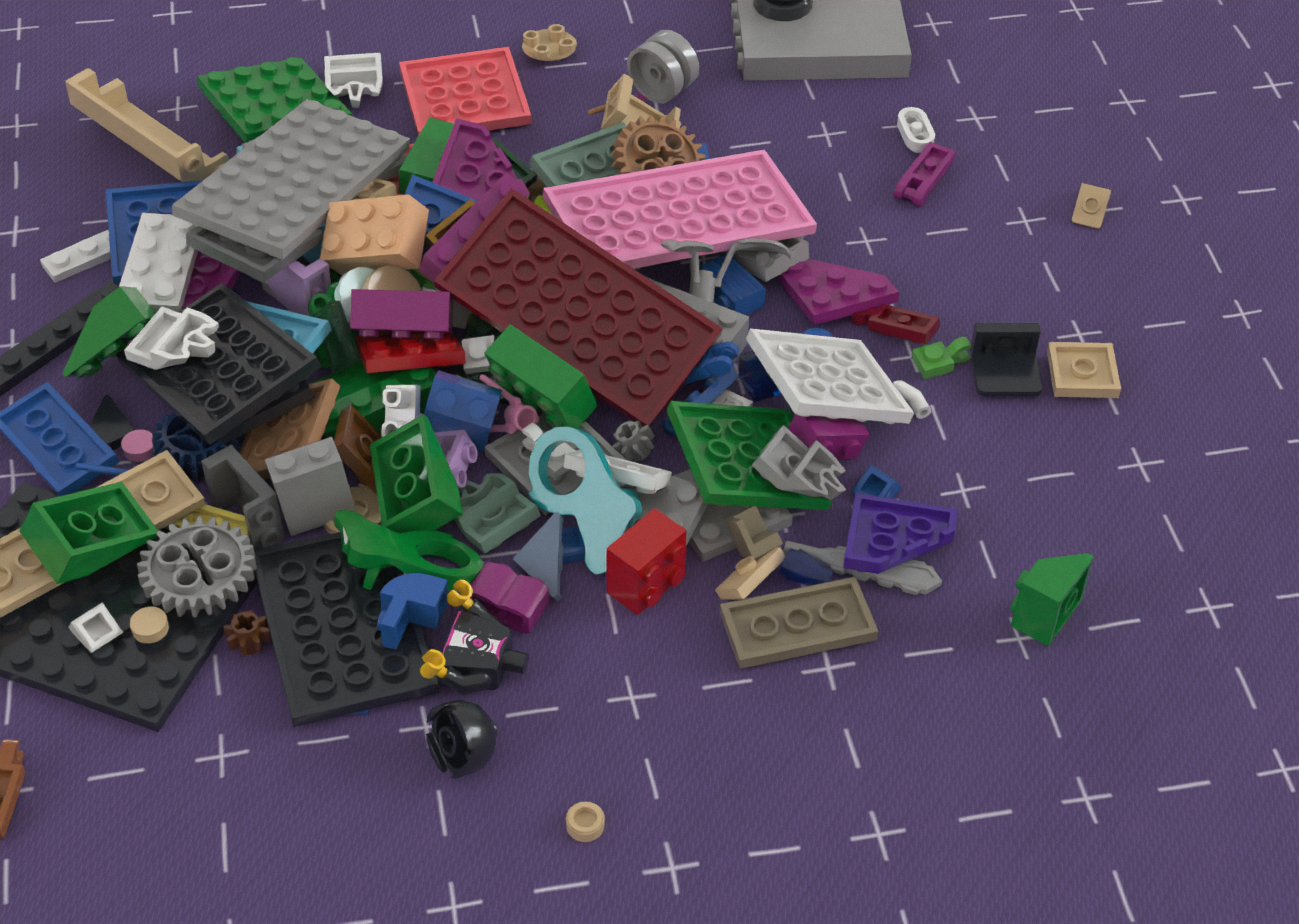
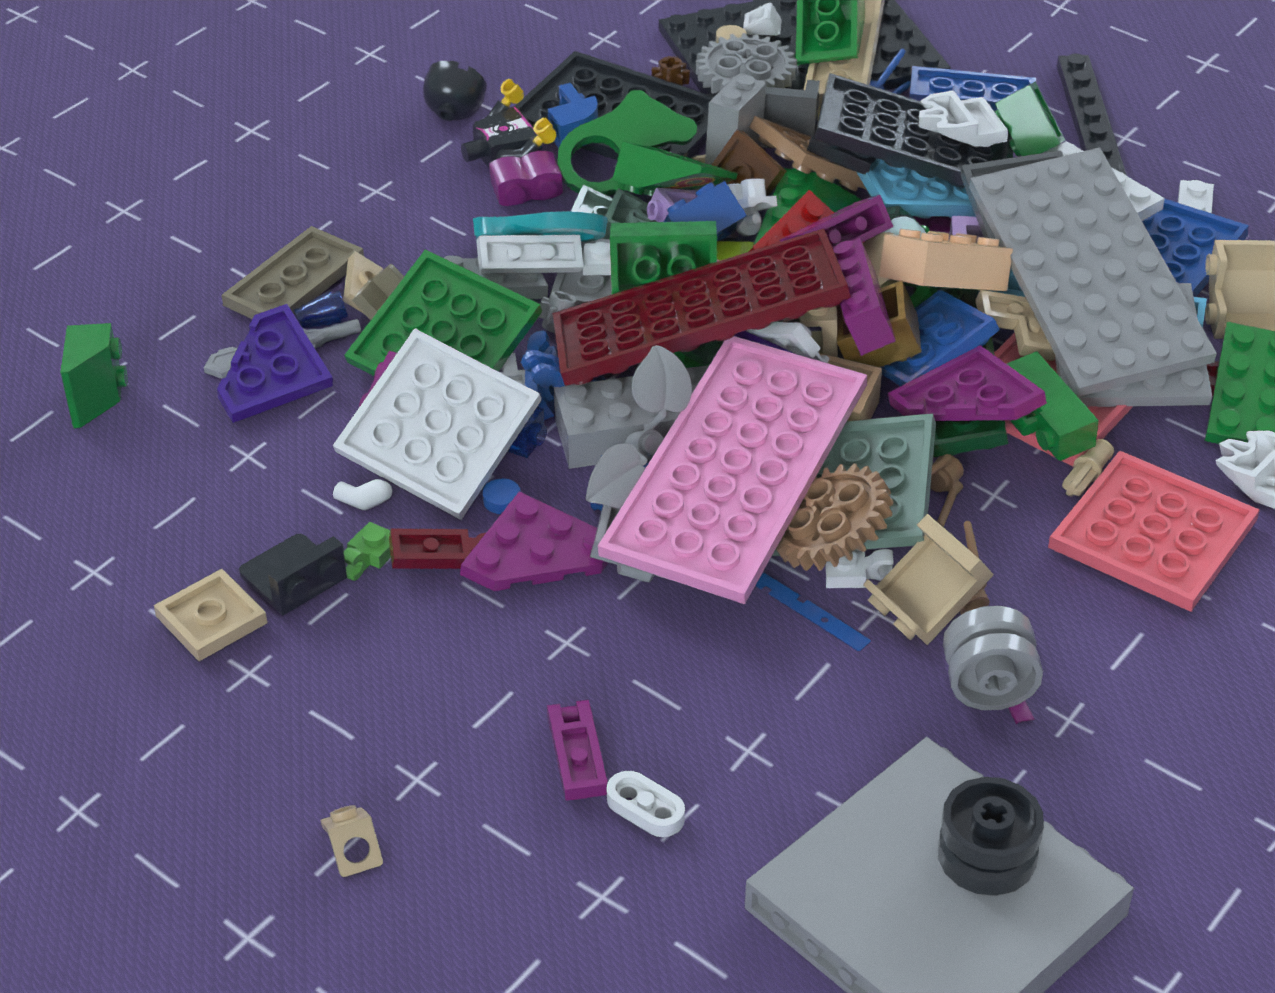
camera: 140 degrees right, 5 degrees down
sand blue tile [513,511,564,601] -> none
tan dish [522,24,577,61] -> none
tan tile [566,802,605,842] -> none
red brick [606,508,687,615] -> none
light grey plate [752,425,846,500] -> none
blue slope [851,465,902,499] -> none

